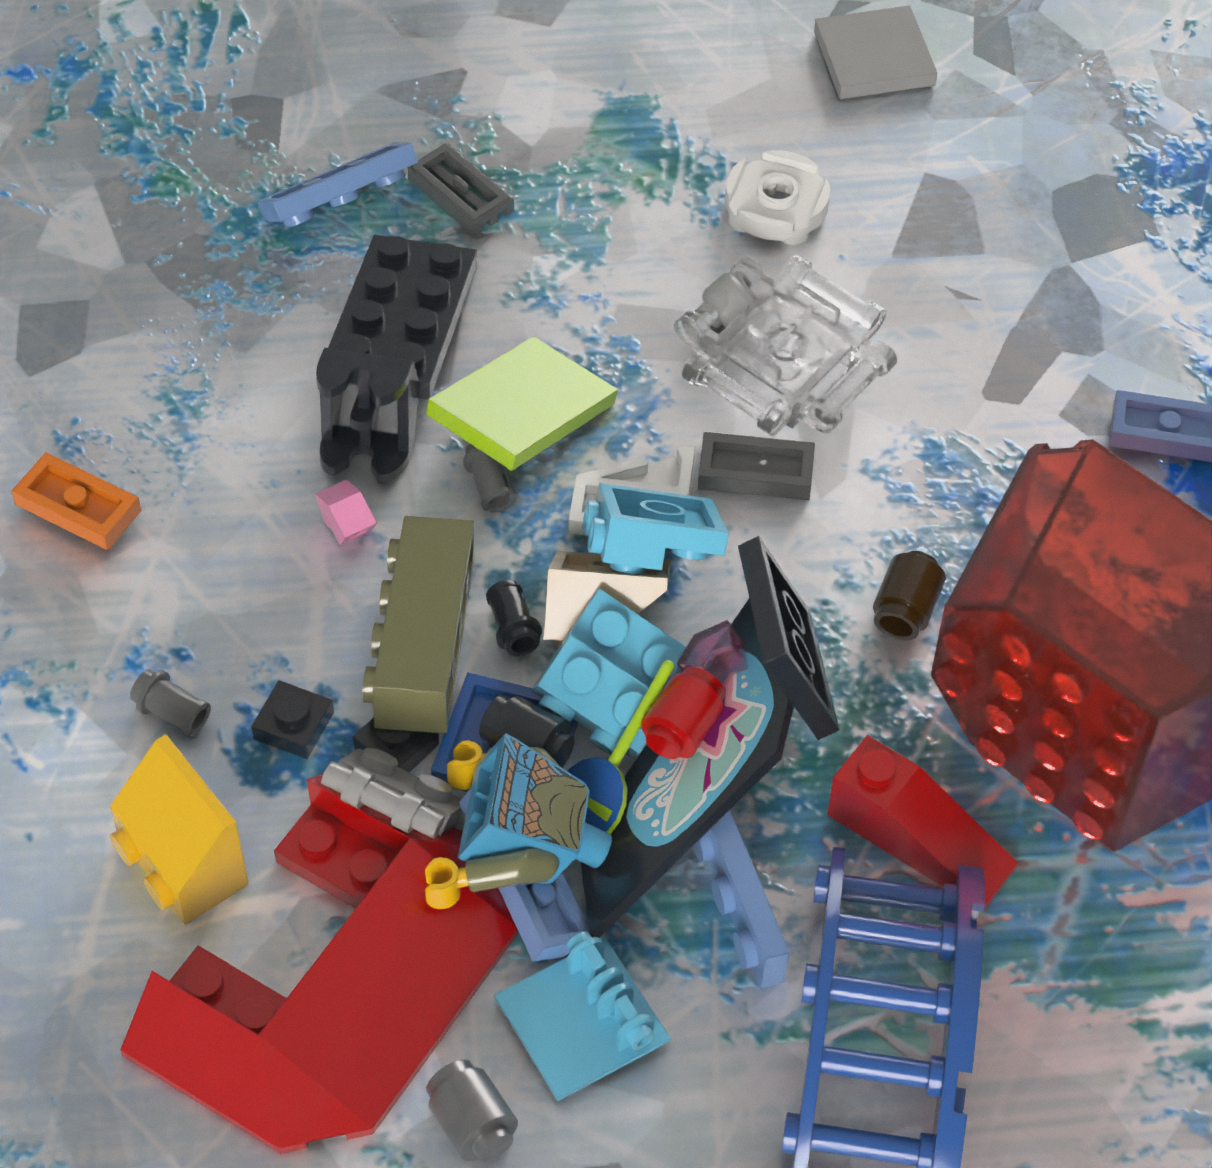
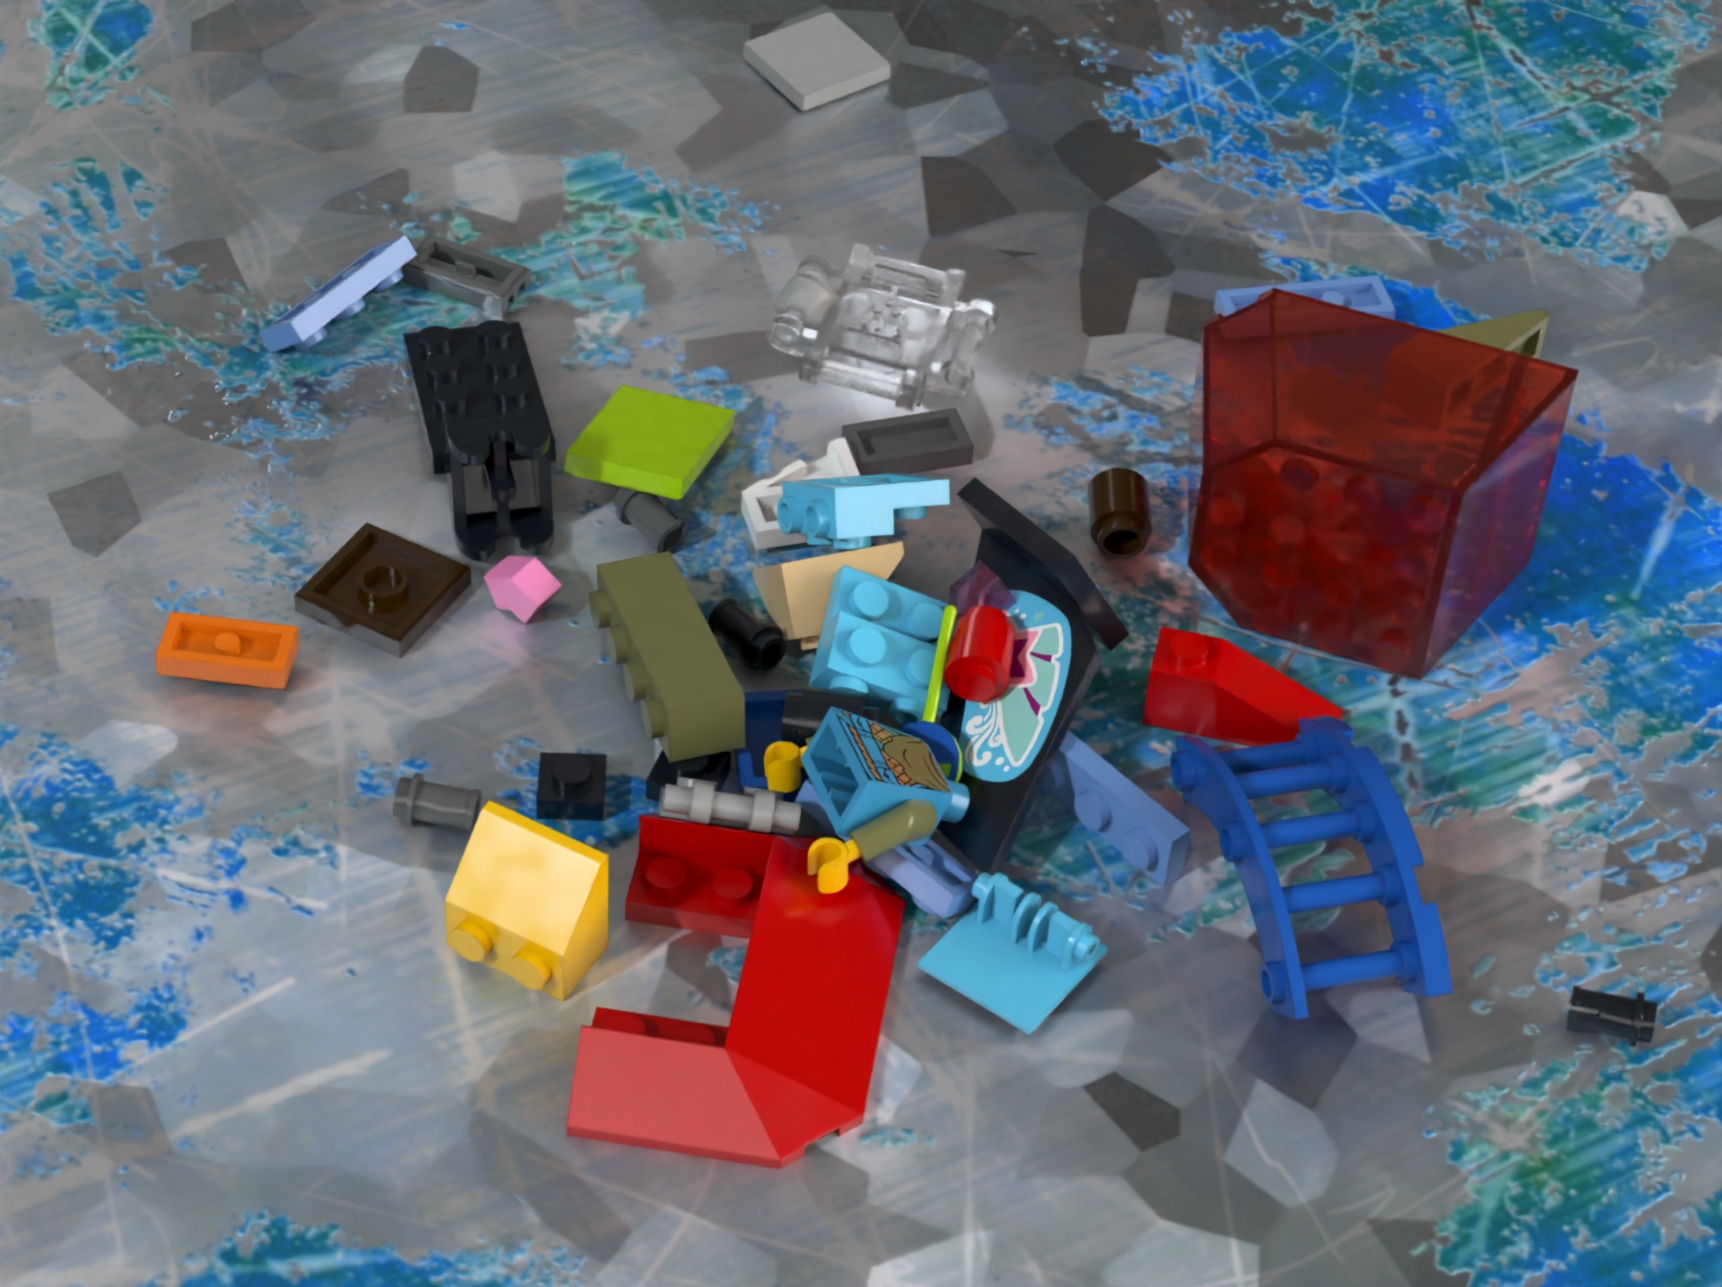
camera: 25 degrees left, 10 degrees down
flat silver brick [426,1059,518,1162] -> none
white plate [725,150,830,245] -> none
none -> dark brown tile [294,522,471,658]

